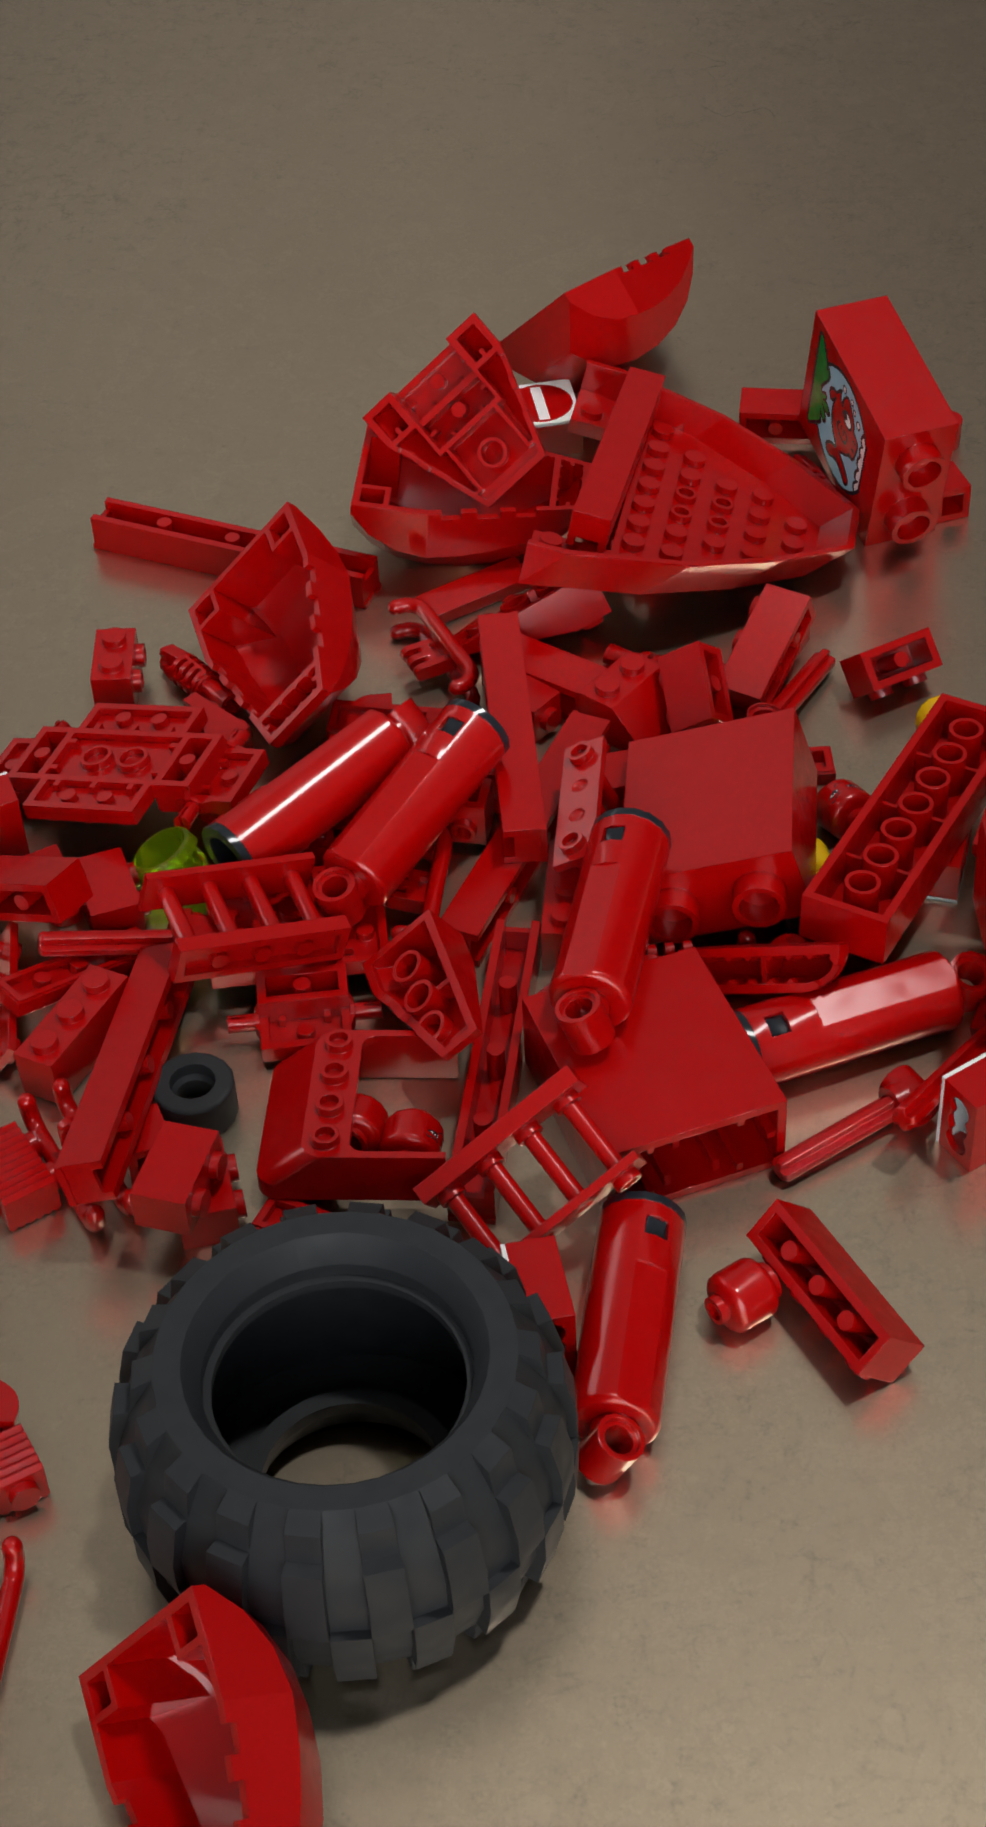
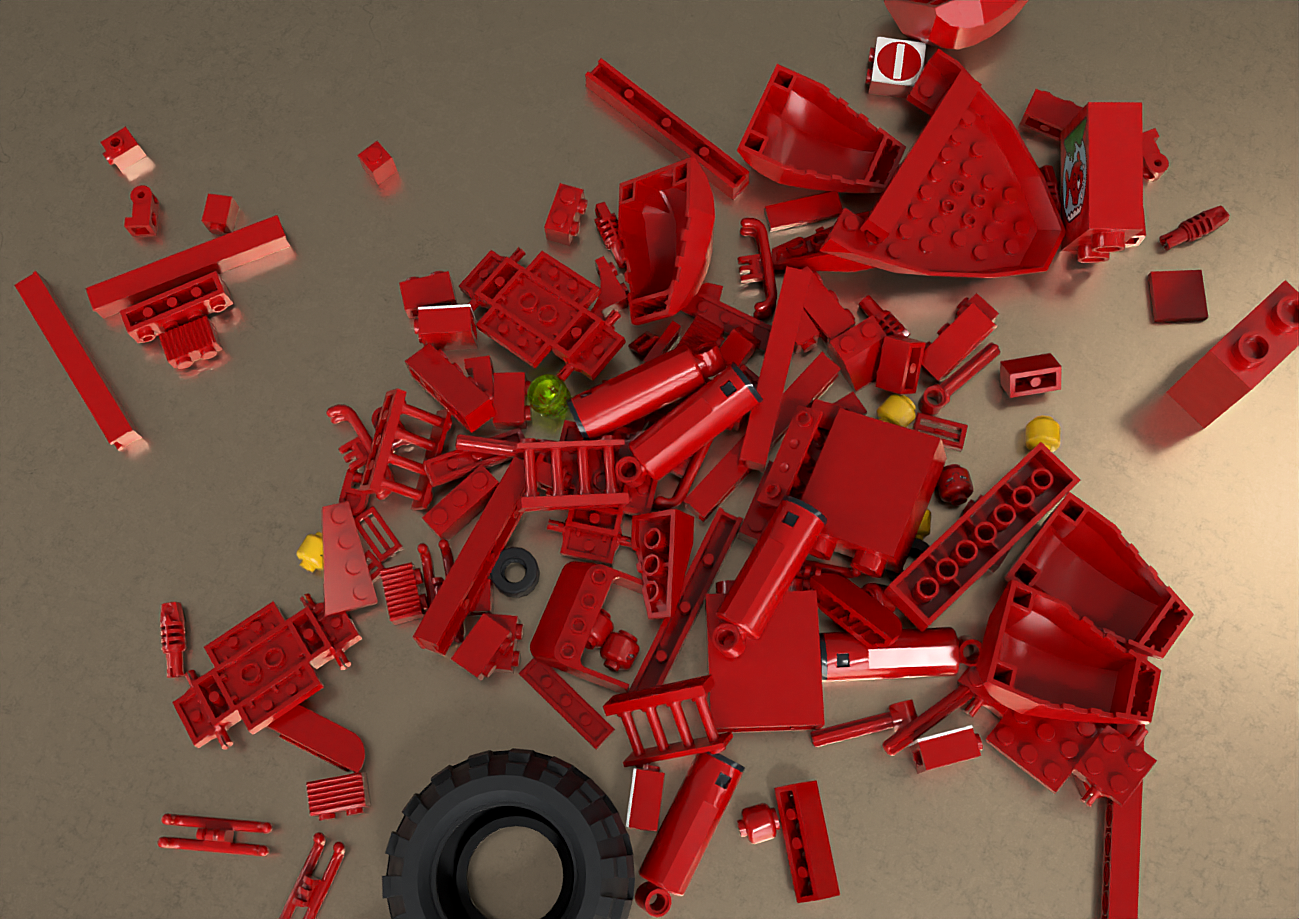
camera: 20 degrees right, 30 degrees up
red wedge [362,312,547,508] -> none

